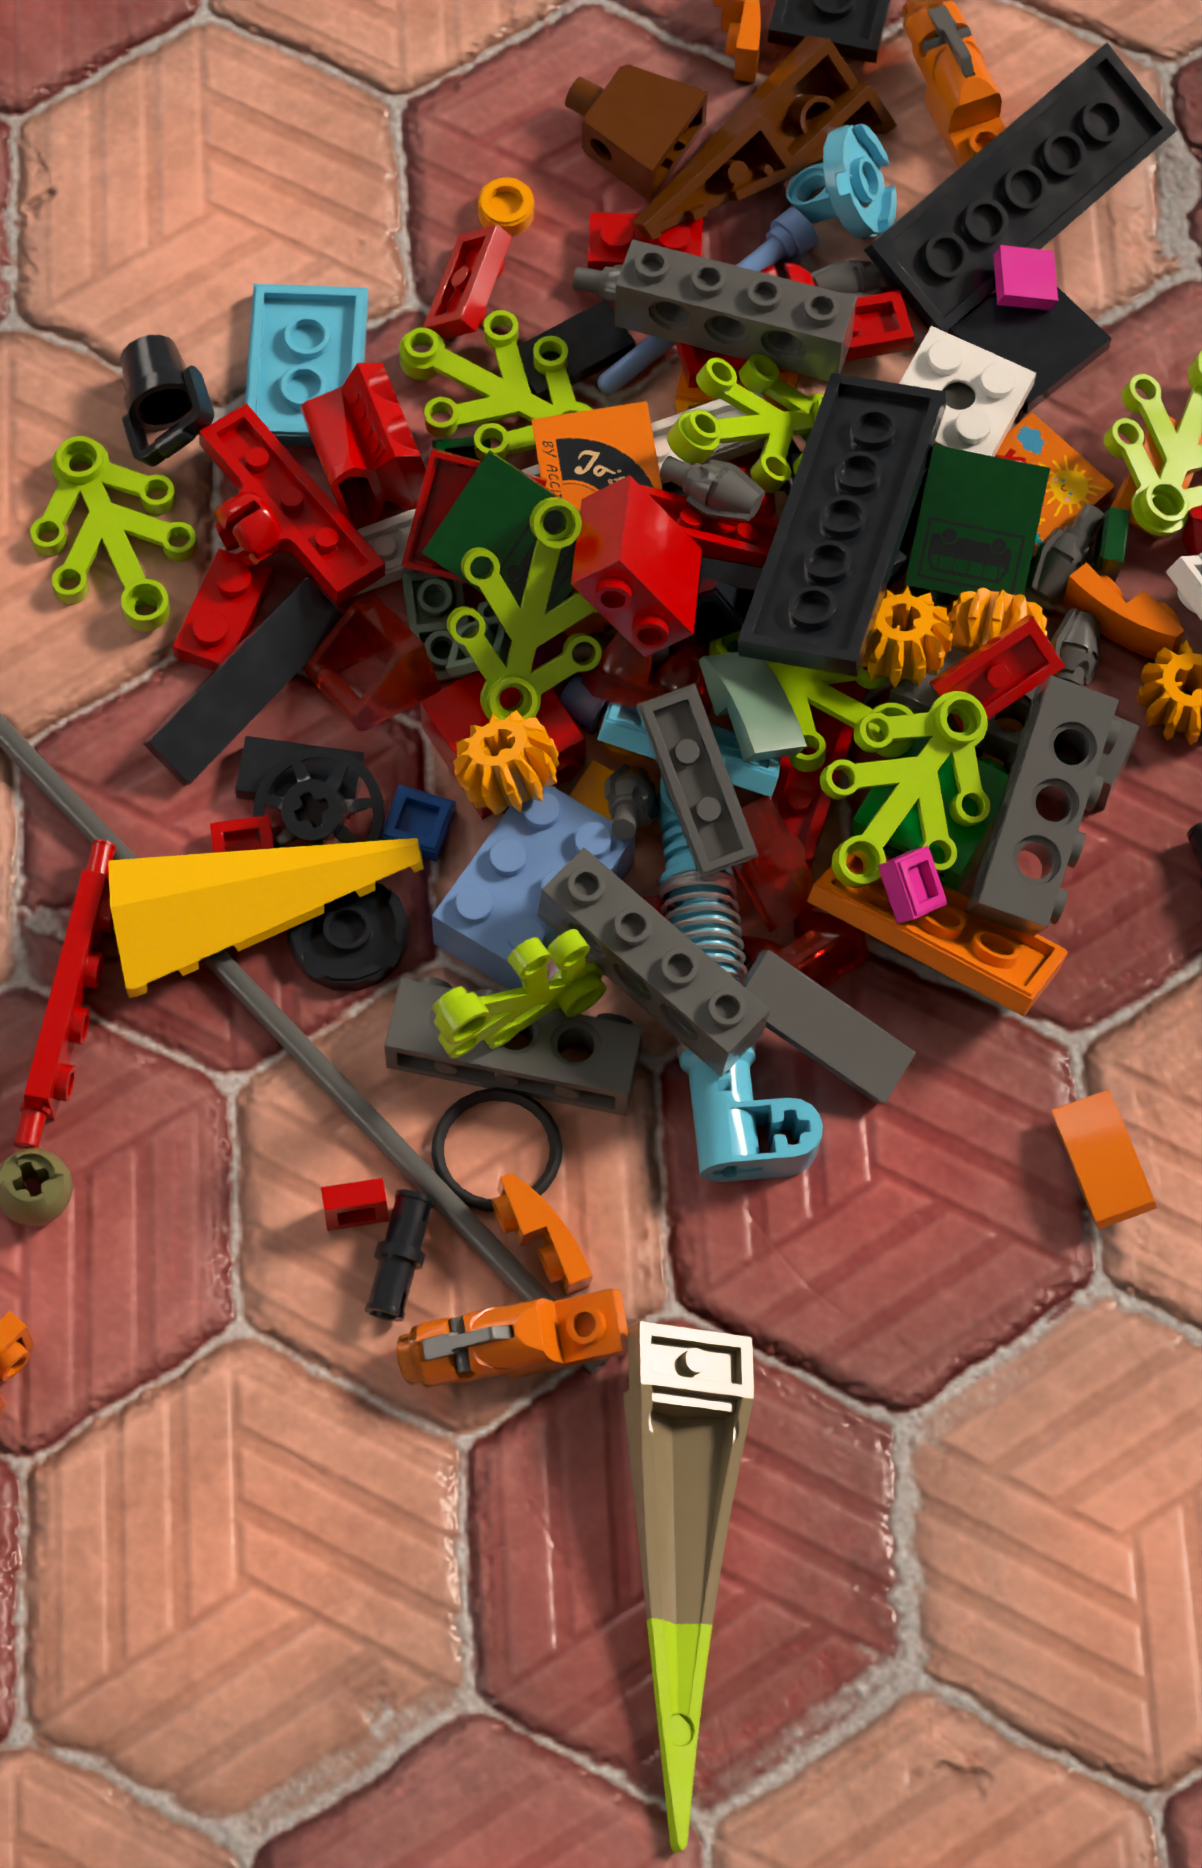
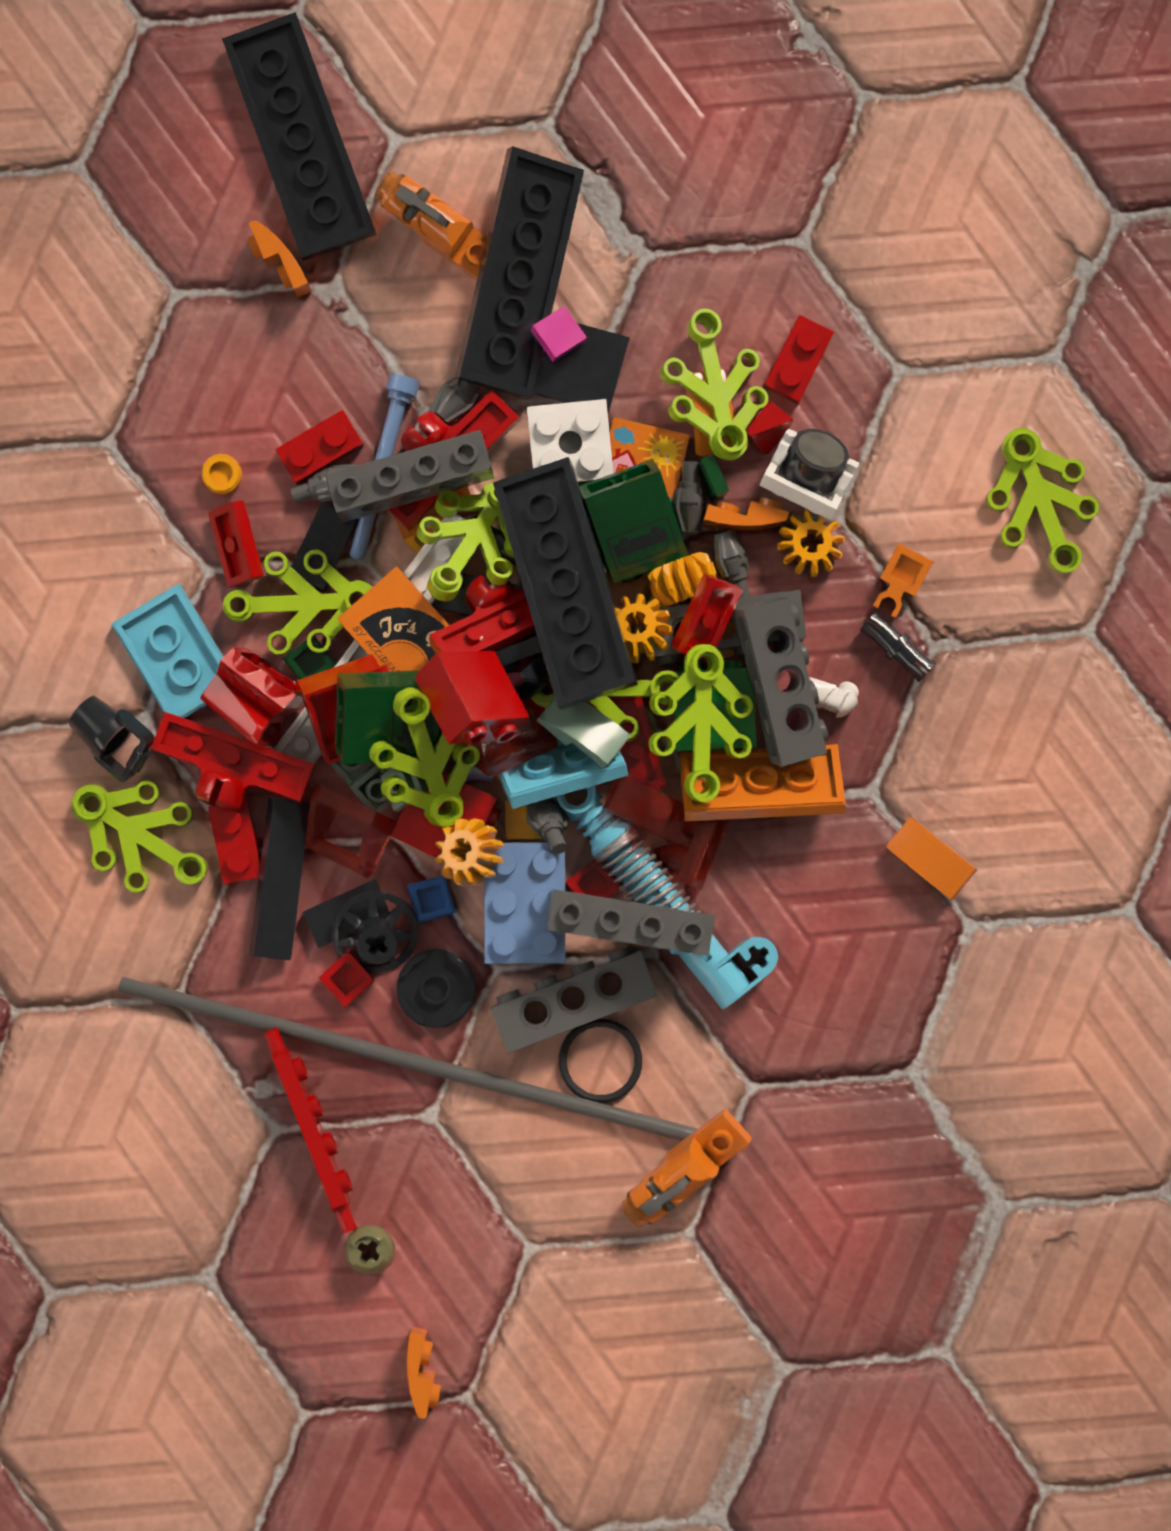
camera: 30 degrees left, 20 degrees up
yellow wedge [108,838,424,998] -> none
red tile [321,1178,389,1231] -> none
black pin [364,1189,435,1322] -> none
lime plant [432,929,607,1059] -> none
orange slope [491,1173,593,1295] -> none
reddish brown torso [565,64,708,201] -> none
dark tan plate [623,1321,754,1854] -> none
reddish brown wedge [633,36,897,240] -> none
dark grey tile [636,684,759,879] -> none
dark grey piece [660,456,765,523] -> none
dark grey tile [741,950,916,1105] -> none
medium azure tile [786,124,897,240] -> none
dark pink tile [878,846,947,924] -> none
none -> white arm [809,677,859,718]

